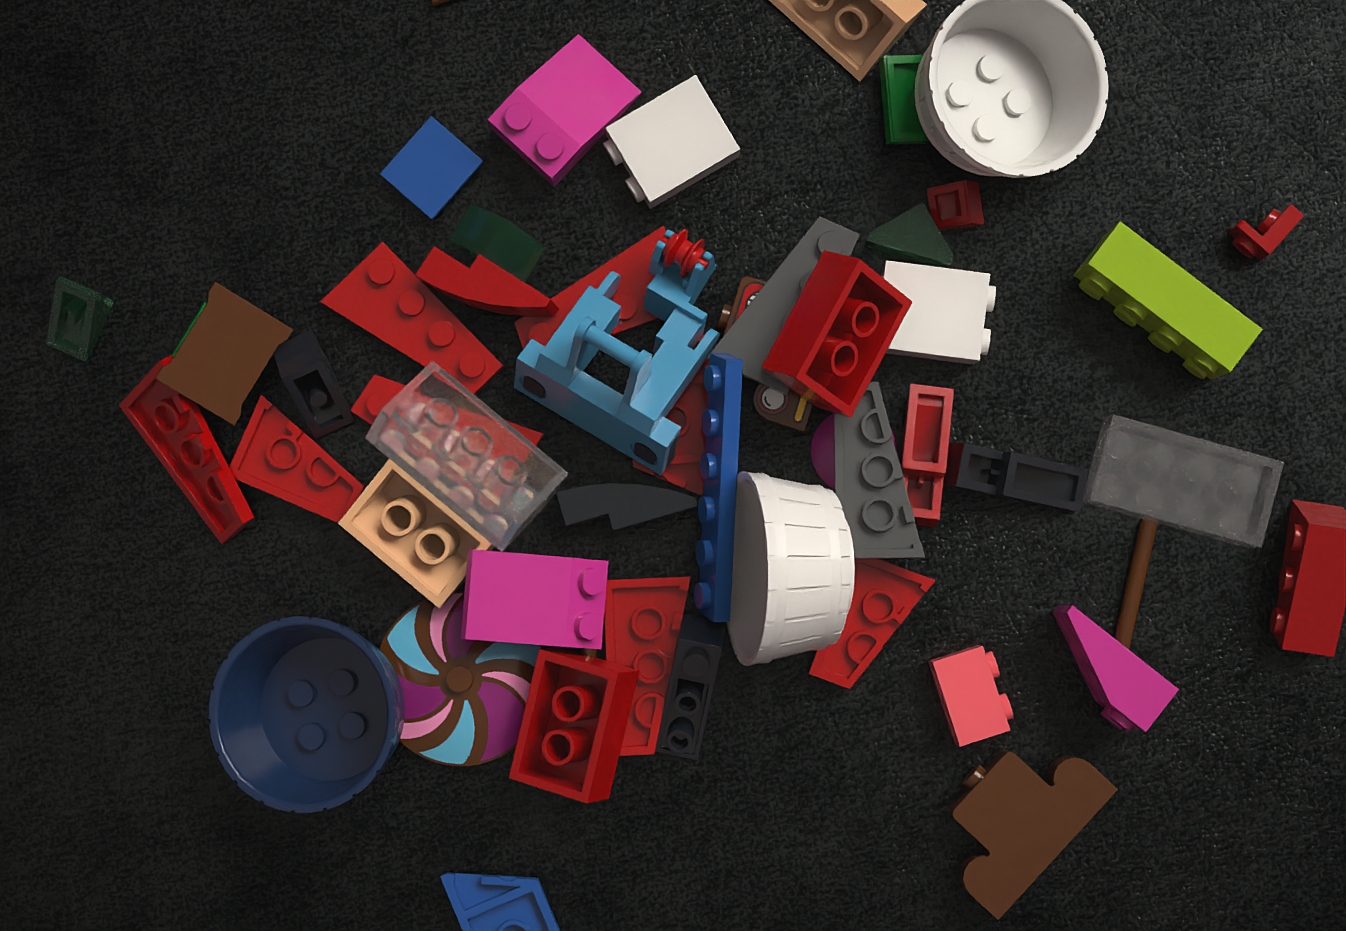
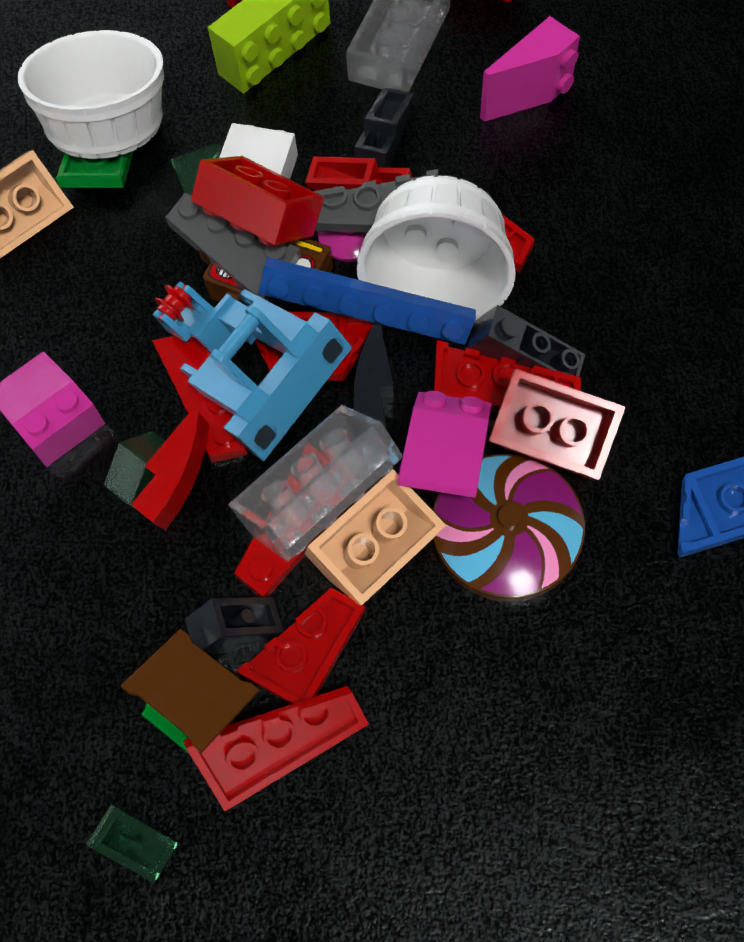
camera: 75 degrees left, 20 degrees down
dark blue piece [209,616,405,813] -> none
red wing [320,242,504,397] -> none
blue piece [380,116,484,220] -> none
white brick [603,75,740,209] -> none
red slope [927,180,984,231] -> none
coral brick [928,645,1013,747] -> none
reddish brown brick [948,749,1118,920] -> none
reddish brown bar [1114,519,1158,650] -> none

